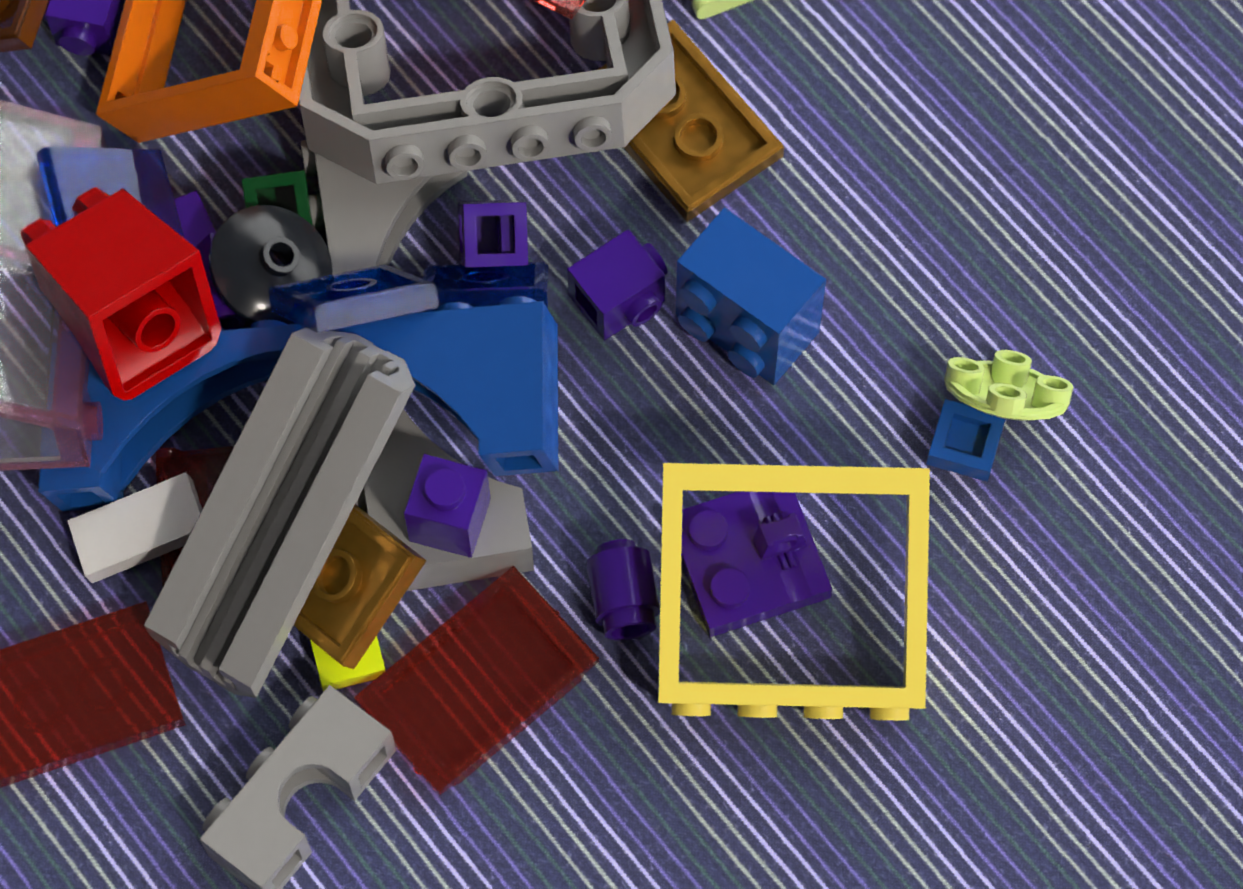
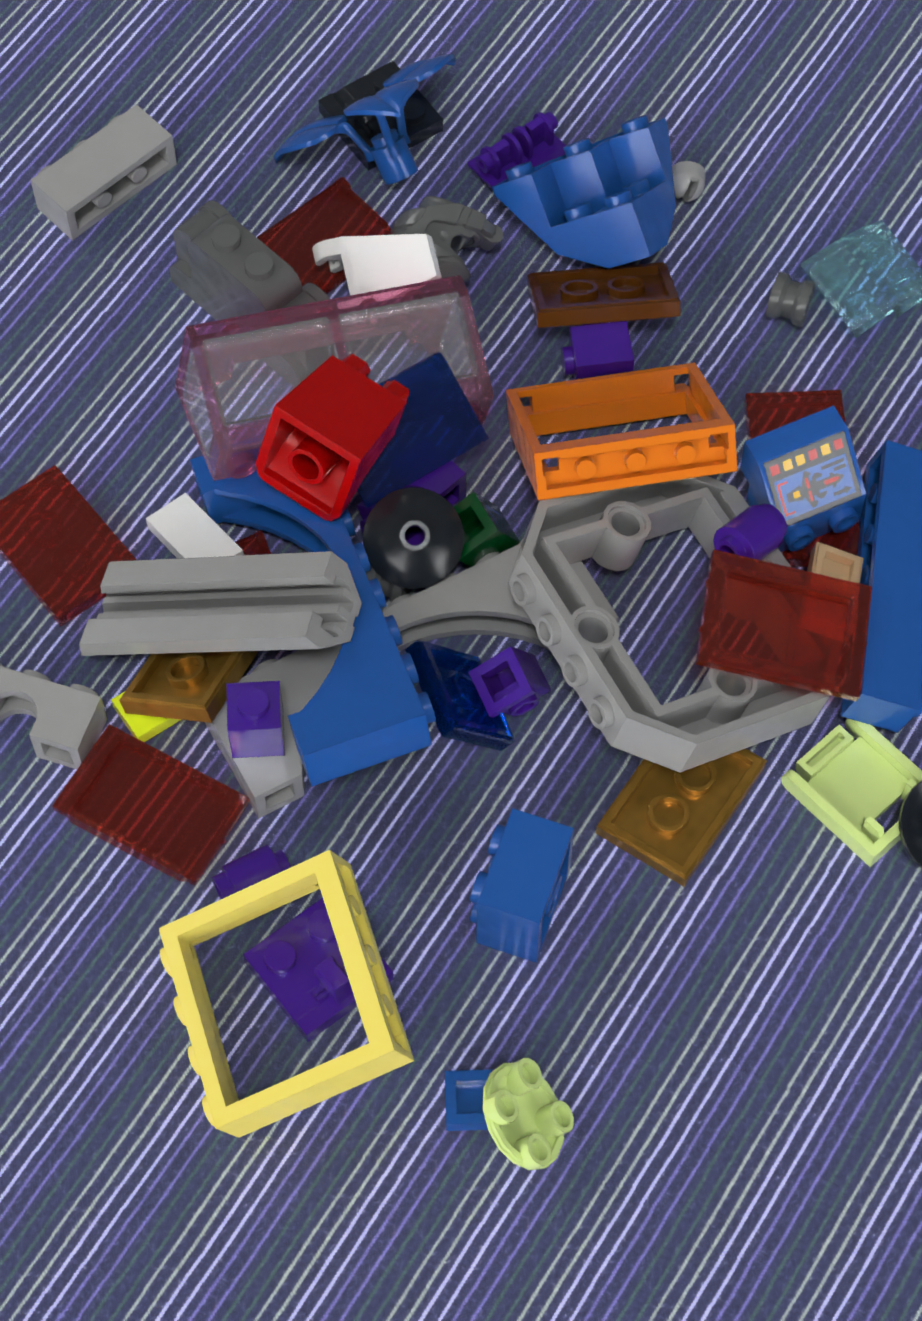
camera: 70 degrees right, 5 degrees down
clear blue tile [269,264,439,333] -> none
dark purple brick [567,229,668,341] -> none

